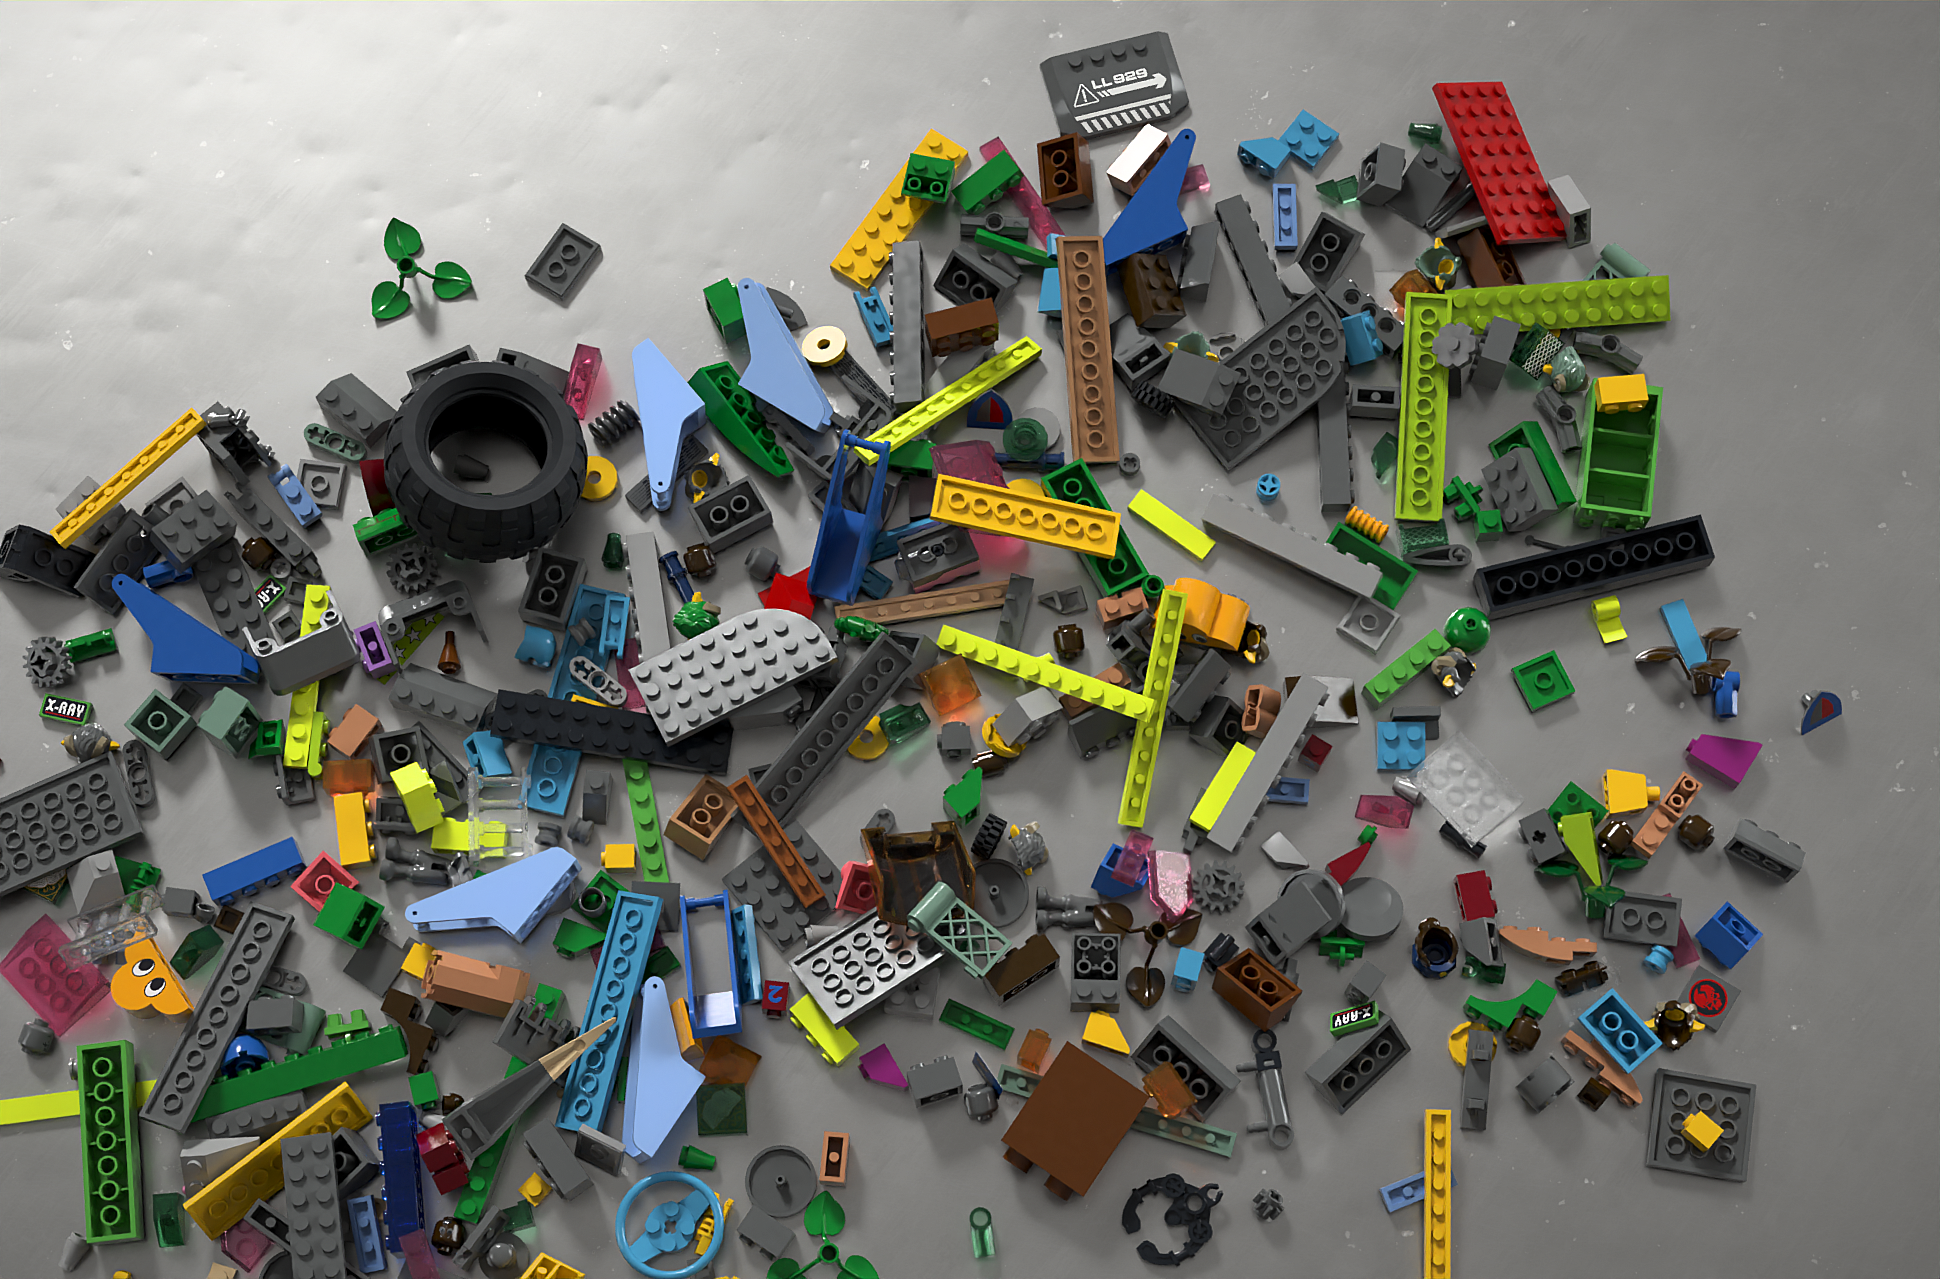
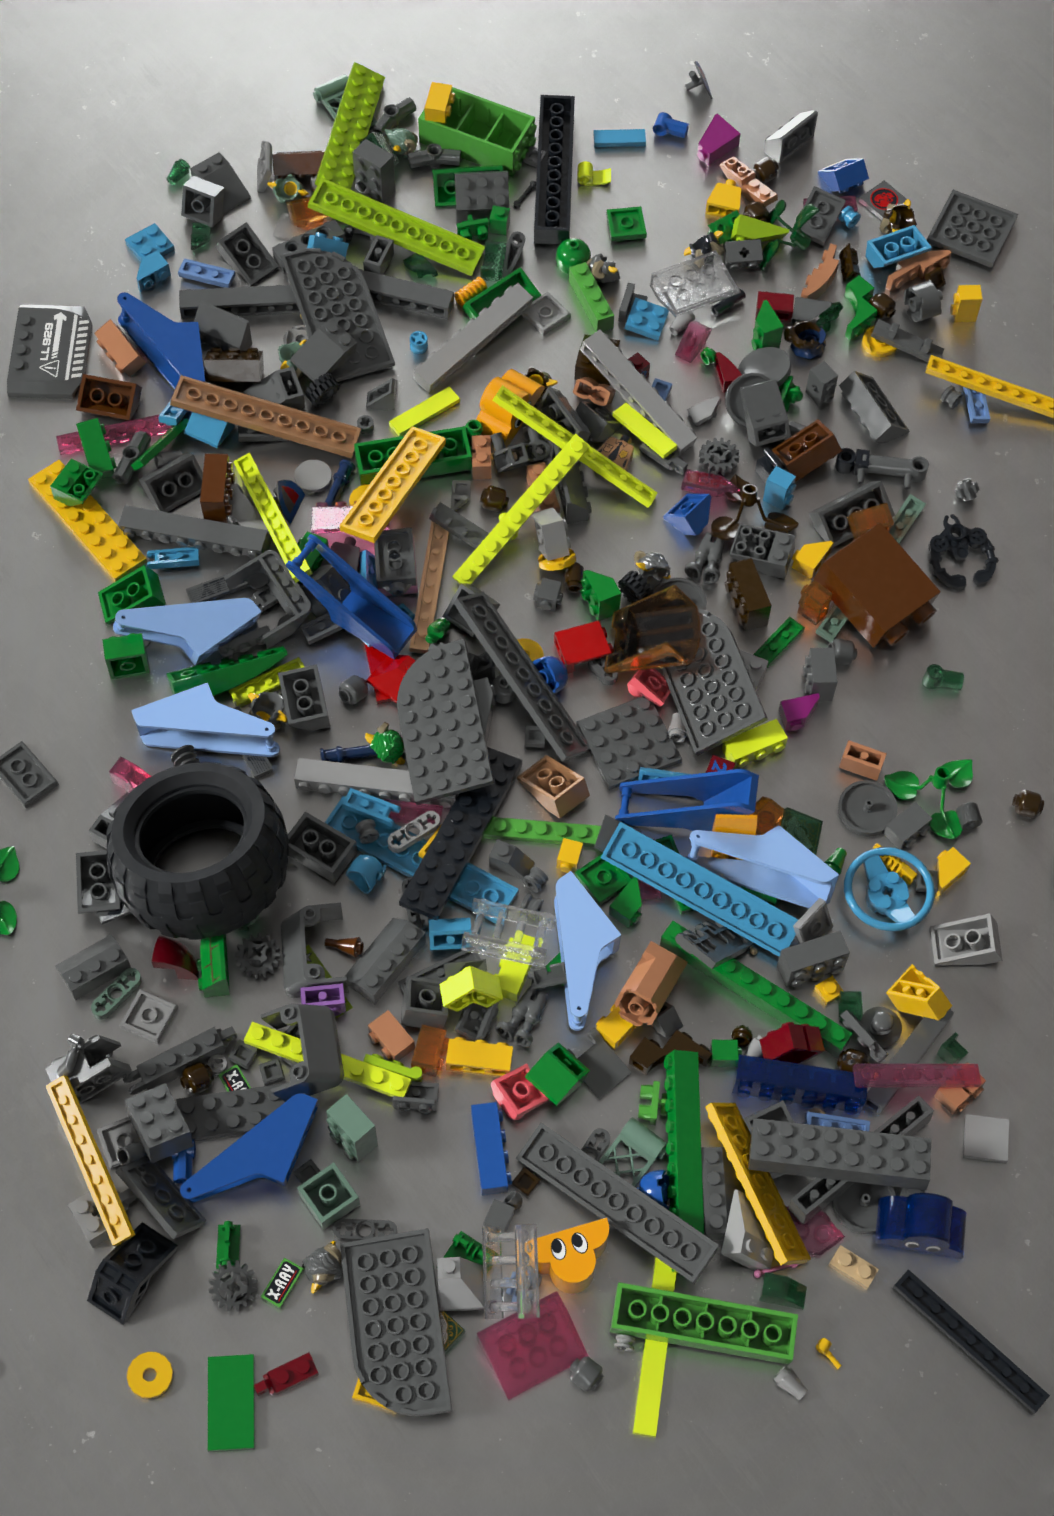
camera: 75 degrees left, 10 degrees down
clear green slope [169,924,224,980] -> none
dark grey brick [246,995,304,1036] -> none
green slope [248,719,286,759] -> none
medium blue plate [267,463,323,528] -> none
dark grey plate [442,1017,617,1160] -> none
dark grey piece [578,887,607,918] -> none
clear green cone [601,533,625,569] -> none
dark brown head [683,542,717,578] -> none
dark orange tile [726,775,826,909] -> none
tile [802,326,848,367] -> none
clear green slope [878,702,931,744] -> none
sand green piece [907,881,1012,979] -> none
clear orange slope [919,653,982,717] -> none
blue sticker [972,1051,1003,1100] -> none
clear green piece [1003,418,1048,462] -> none
clear pink tile [1111,829,1154,887] -> none
light grey slope [1278,262,1315,299] -> none
tile [1330,1000,1378,1037] -> none
dark grey axle [1425,182,1476,232] -> none
red plate [1432,81,1567,245] -> none
flat silver plant [1432,322,1479,369] -> none
light grey slope [1548,175,1591,248] -> none
dark brown plant [1635,627,1742,694] -> none
yellow brick [1681,1111,1724,1153] -> none
none -> green slope [98,565,166,624]
none -> neon yellow tile [229,657,305,708]
none -> dark grey slope [366,378,398,410]
none -> blue cylinder [533,656,568,694]
none -> red panel [554,620,614,674]
none -> medium nougat torso [597,435,634,472]
none -> hair [684,231,725,267]
none -> green slope [751,300,784,350]
none -> dark grey wheel [940,385,964,409]
none -> yellow brick [950,285,983,323]

